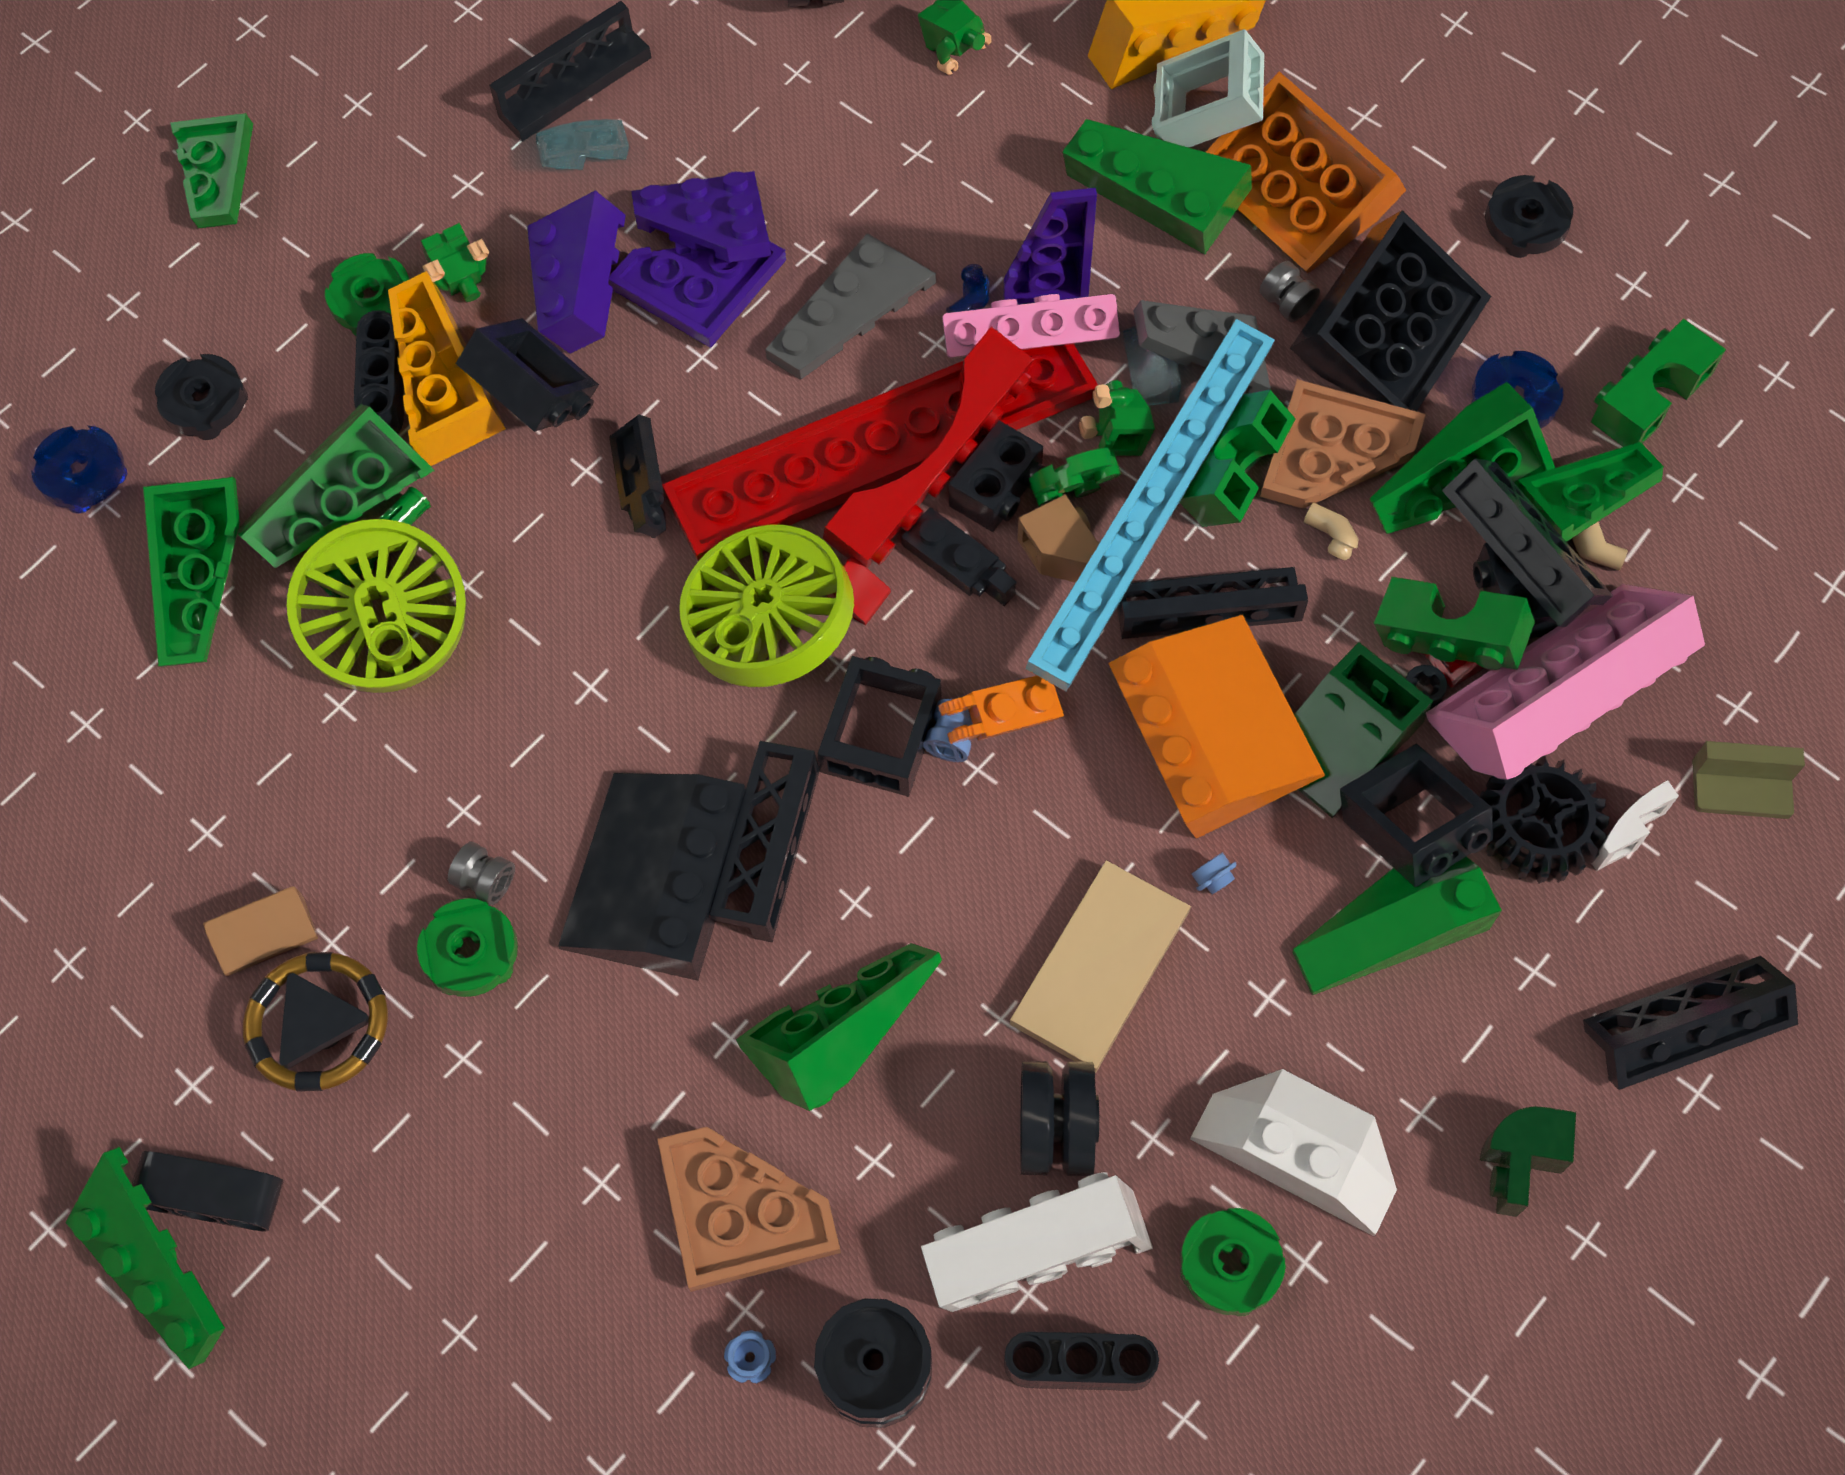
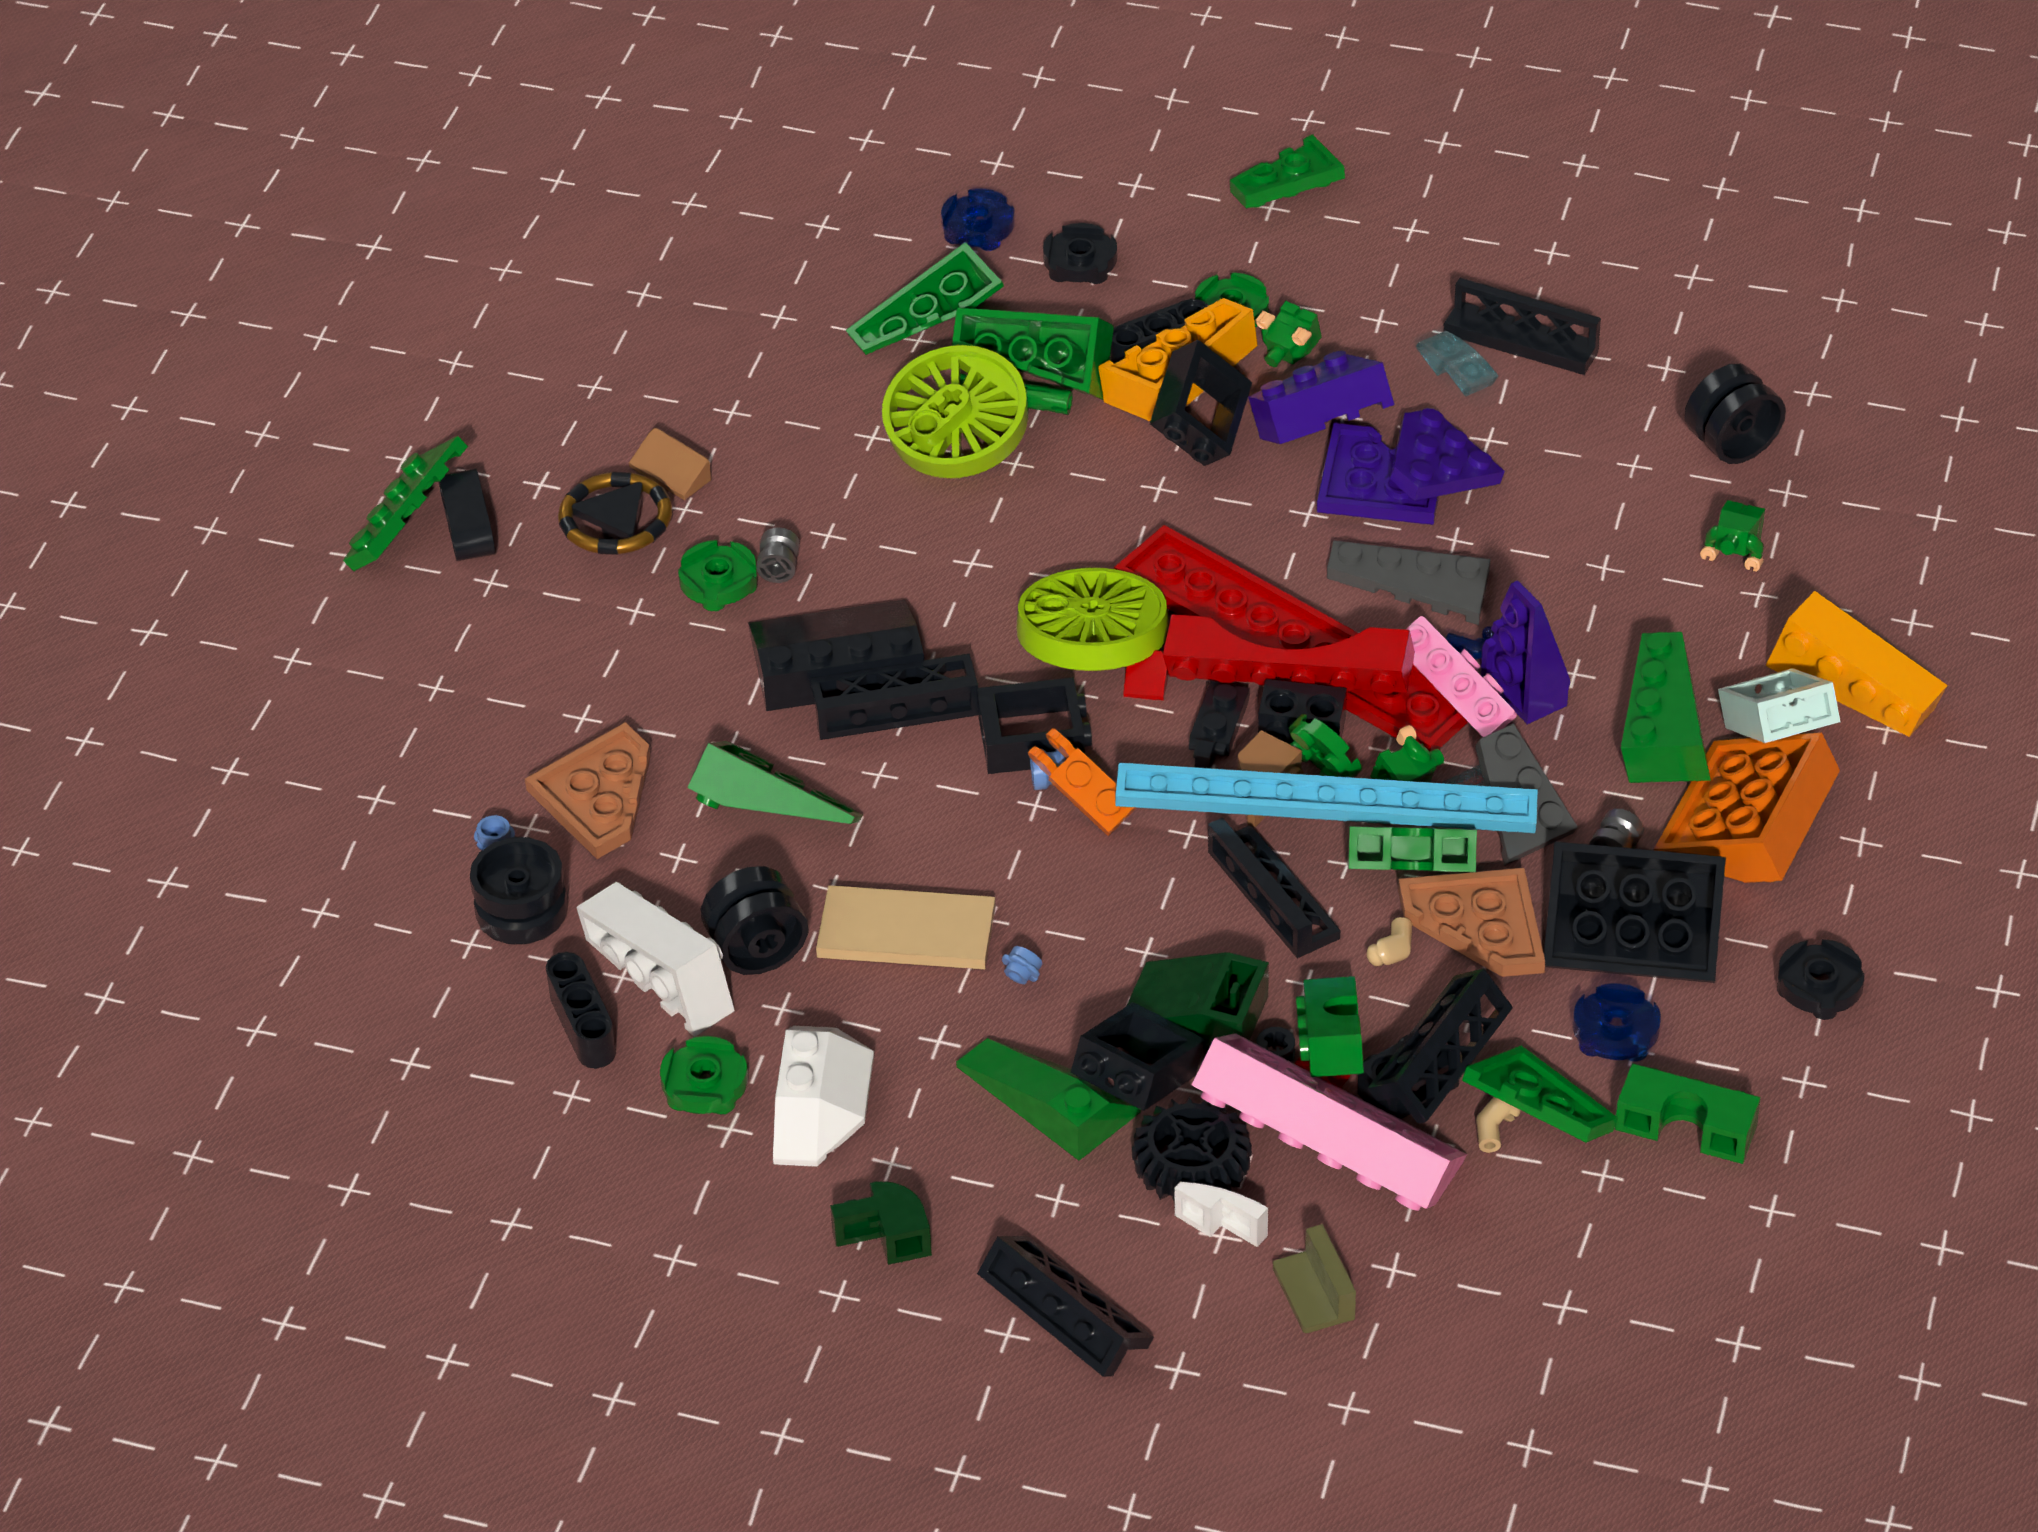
camera: 65 degrees right, 20 degrees down
black hinge [609,414,666,538] -> none
orange slope [1108,615,1325,839] -> none
green wedge [1369,382,1555,534] -> none

